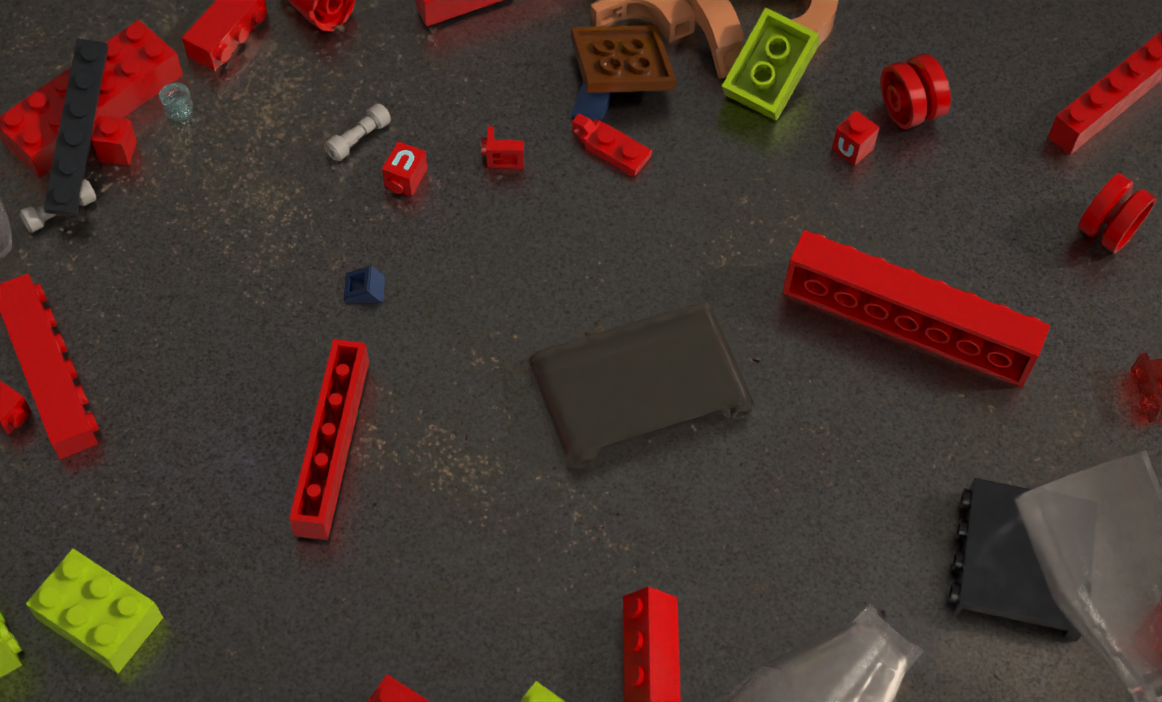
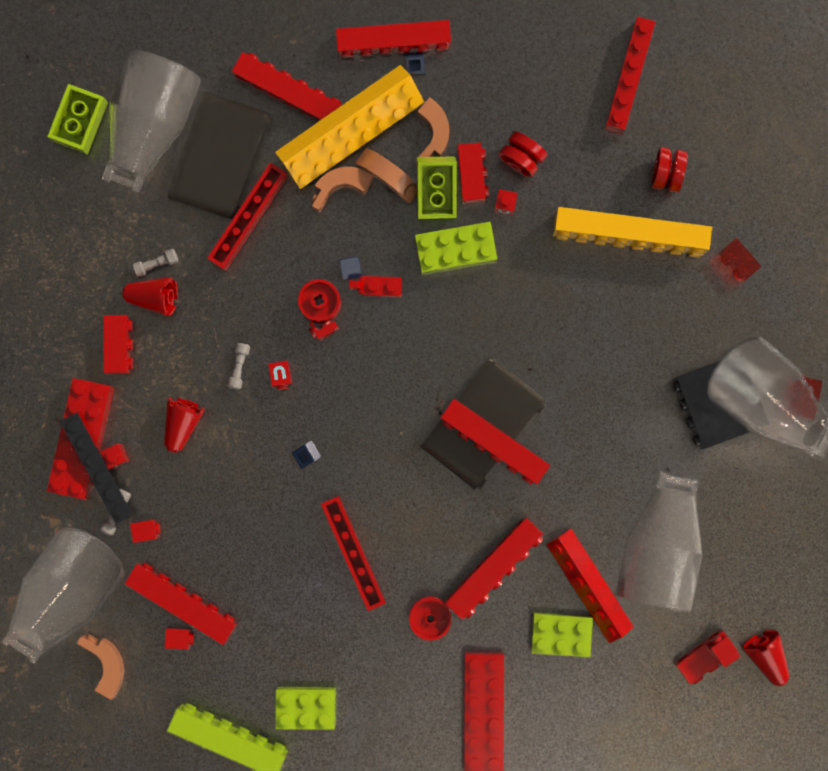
camera: 30 degrees left, 25 degrees up
clear light blue wheel [159,82,194,121] -> none
reddish brown plate [570,25,677,93] -> none
red brick [782,230,1050,387] -> none
none -> red brick [130,519,161,543]
none -> red cone [164,397,205,453]
none -> red wheel [298,279,341,324]
none -> red wheel [409,596,452,641]
none -> lime brick [415,222,497,275]
none -> red brick [440,399,550,485]
none -> red brick [445,517,543,620]
none -> red brick [457,143,489,204]
none -> yellow brick [552,207,712,258]

